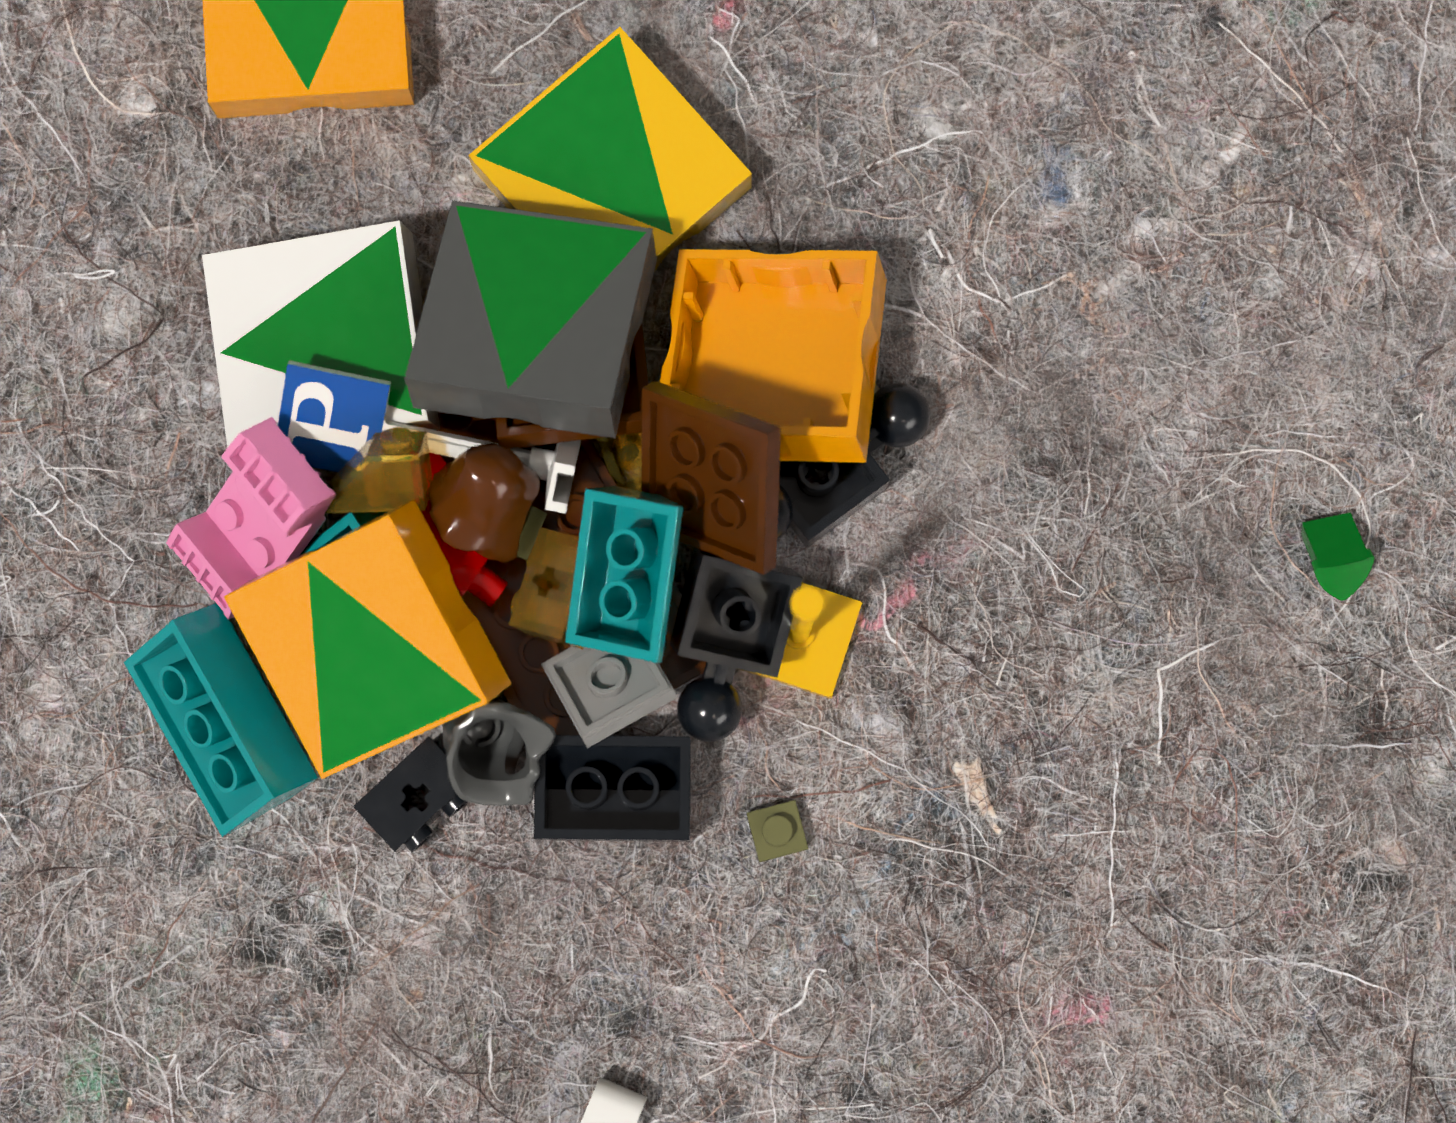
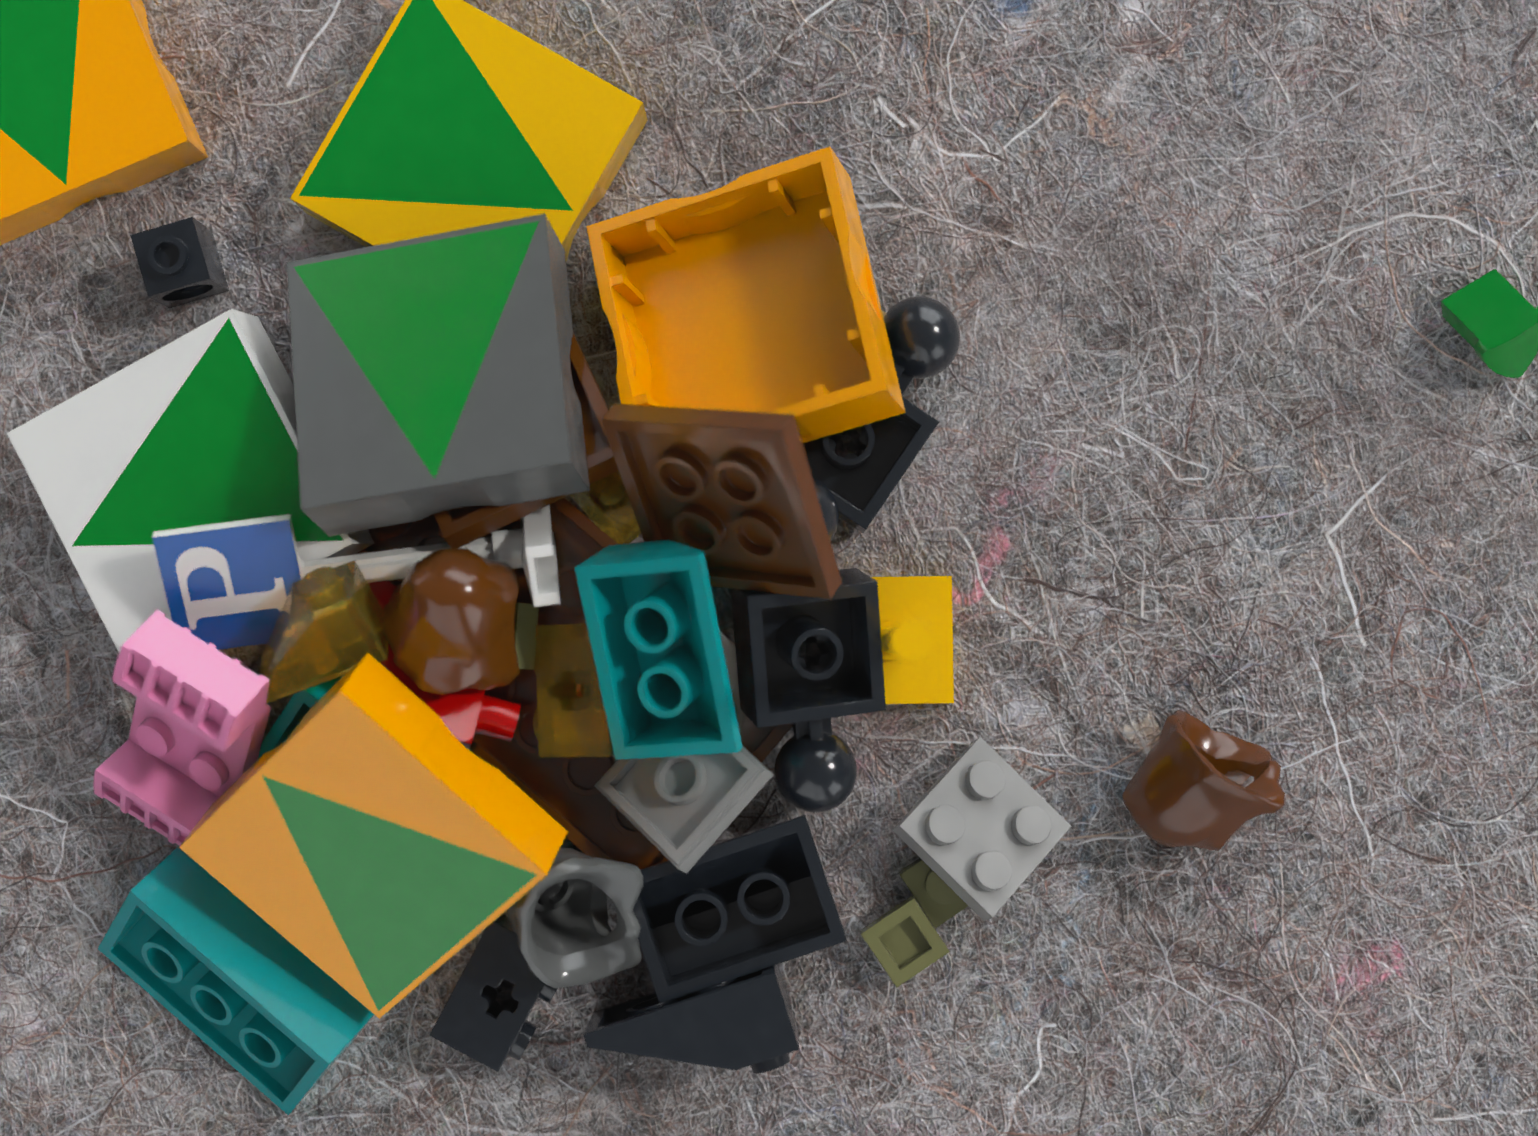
camera: 15 degrees left, 5 degrees up
none -> black brick [130,217,229,309]
none -> black slope [583,964,799,1074]
none -> olive plate [860,895,950,987]
none -> light grey plate [892,737,1072,921]
none -> reddish brown piece [1122,710,1285,851]

